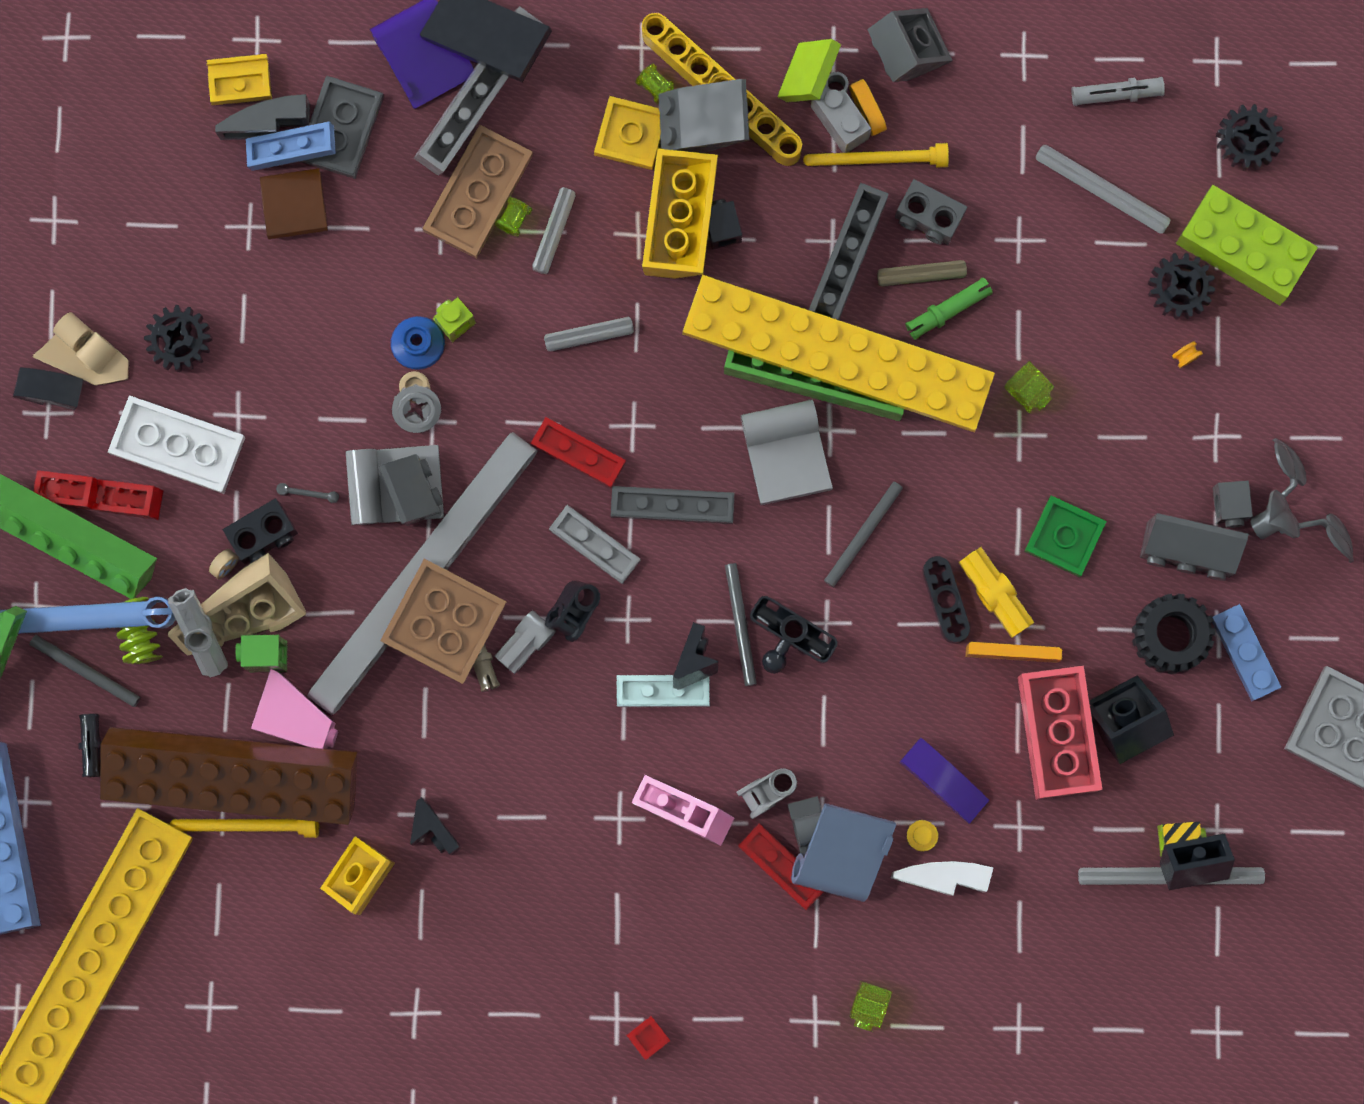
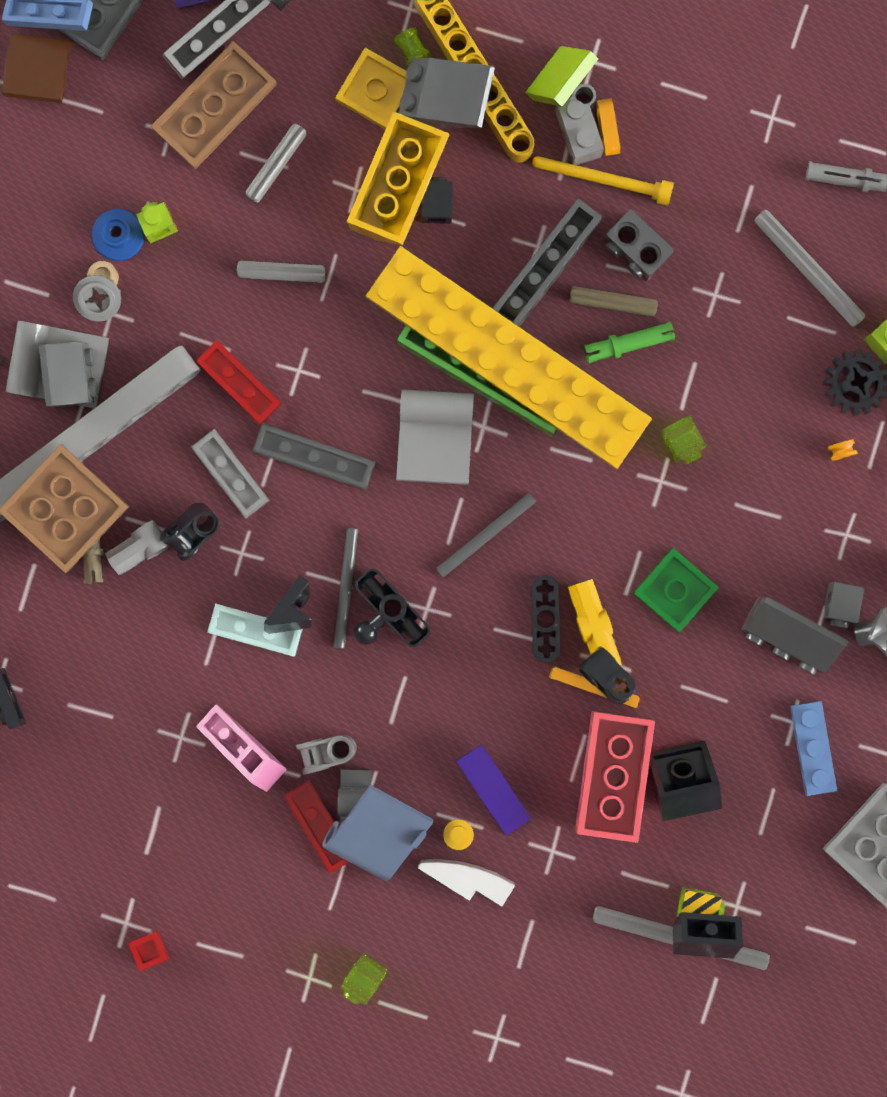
camera: 15 degrees right, 5 degrees up
clear neon green bush [495,197,533,237] -> none
dark grey slope [867,8,953,82] -> none
black tyre [1132,593,1215,674] -> none
none -> black piece [578,646,636,704]

